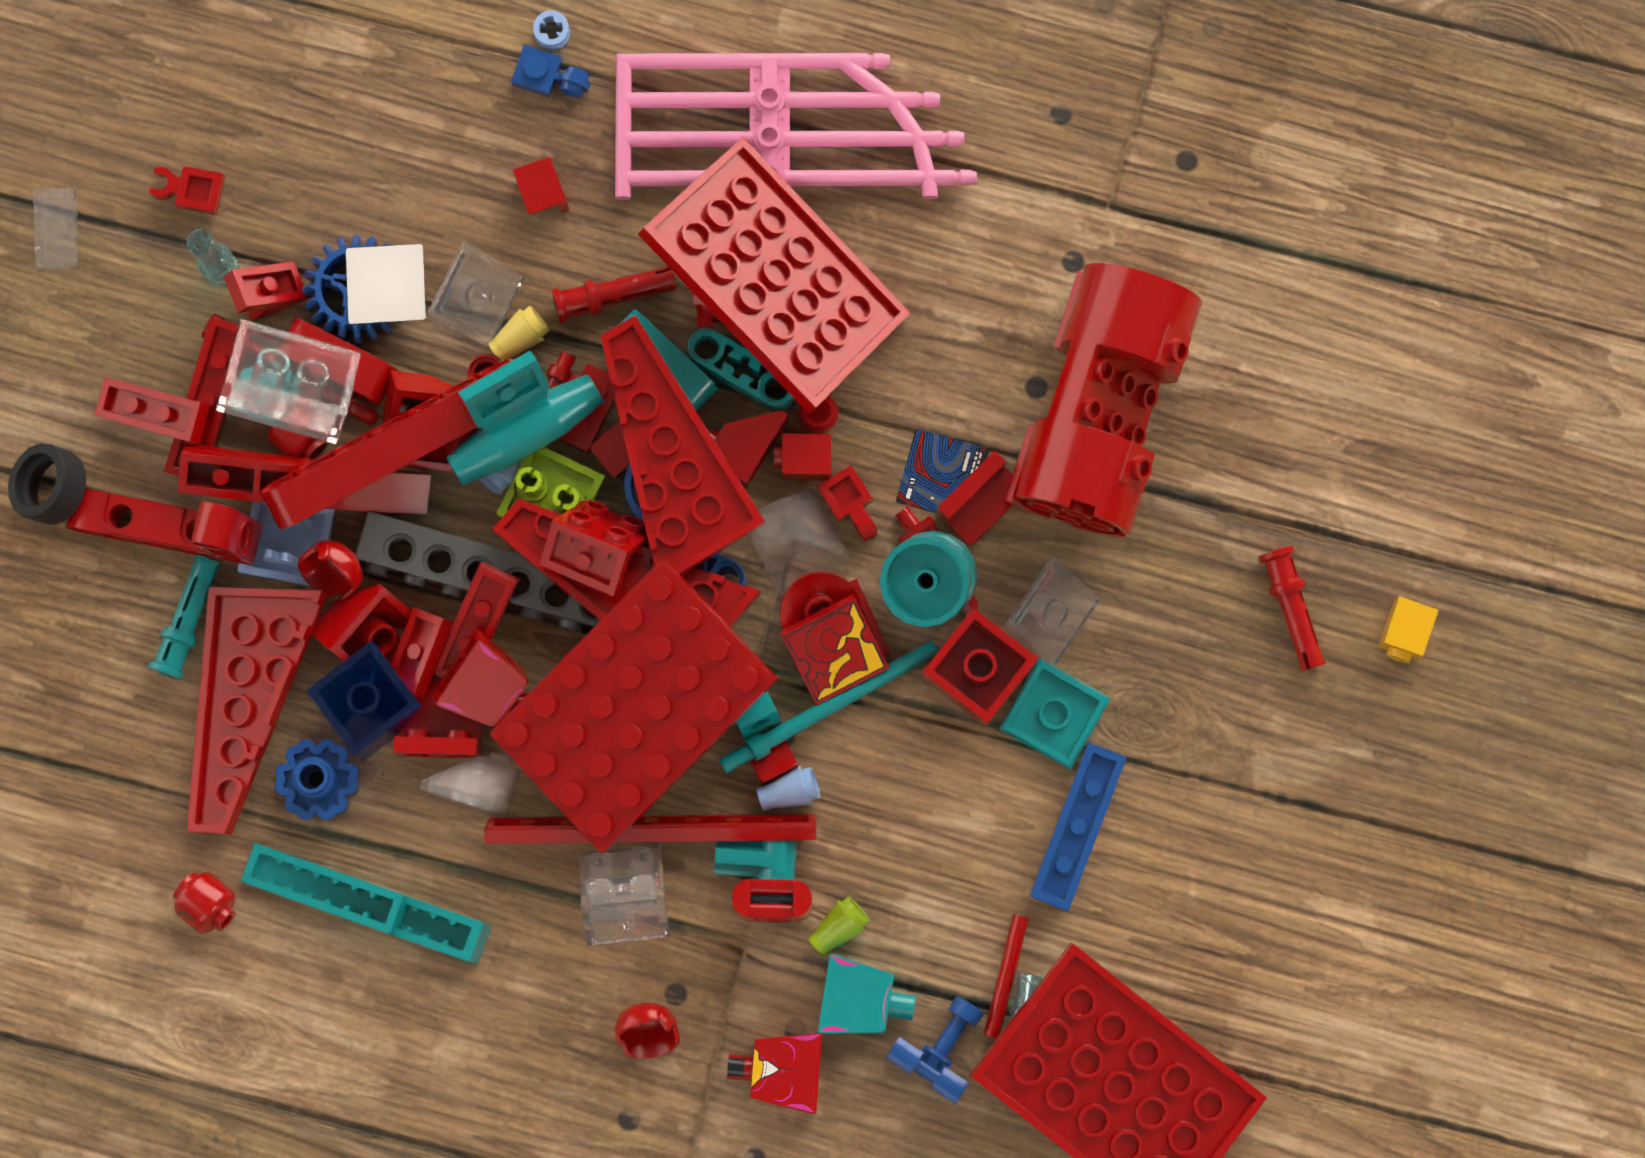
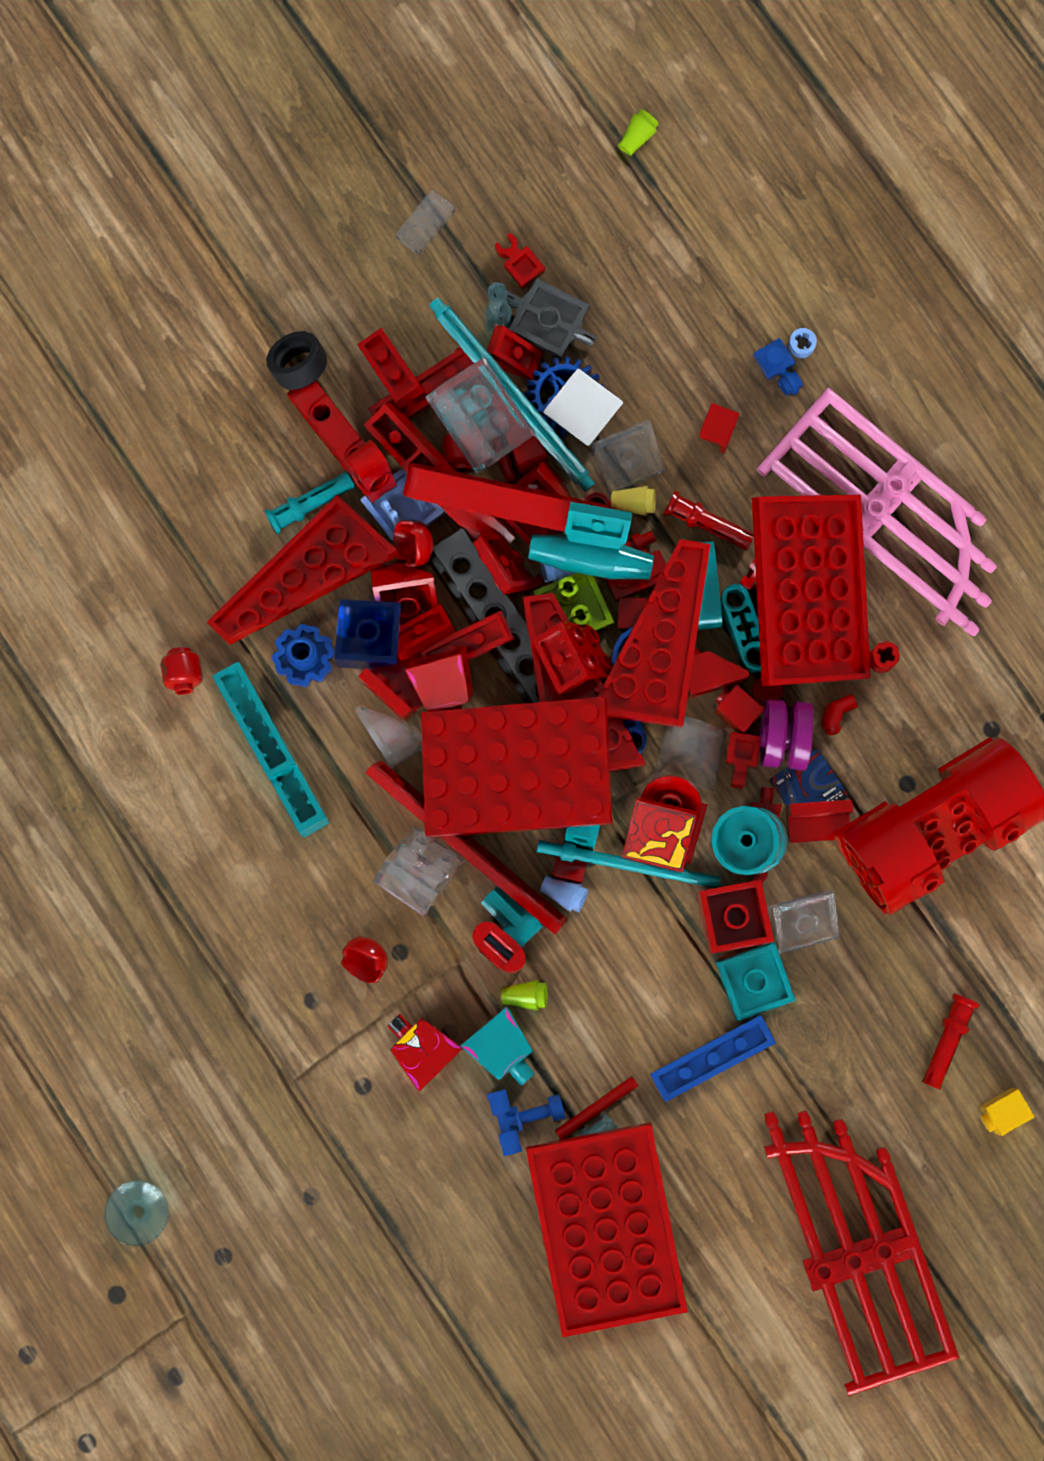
camera: 40 degrees right, 0 degrees up
none -> teal piece [429,297,596,492]
none -> red wing [473,534,545,595]
none -> dark grey plate [501,278,597,360]
none -> magenta wheel [760,699,814,771]
none -> red piece [764,1110,960,1396]
none -> red arm [821,694,858,736]
none -> red bush [870,641,900,673]

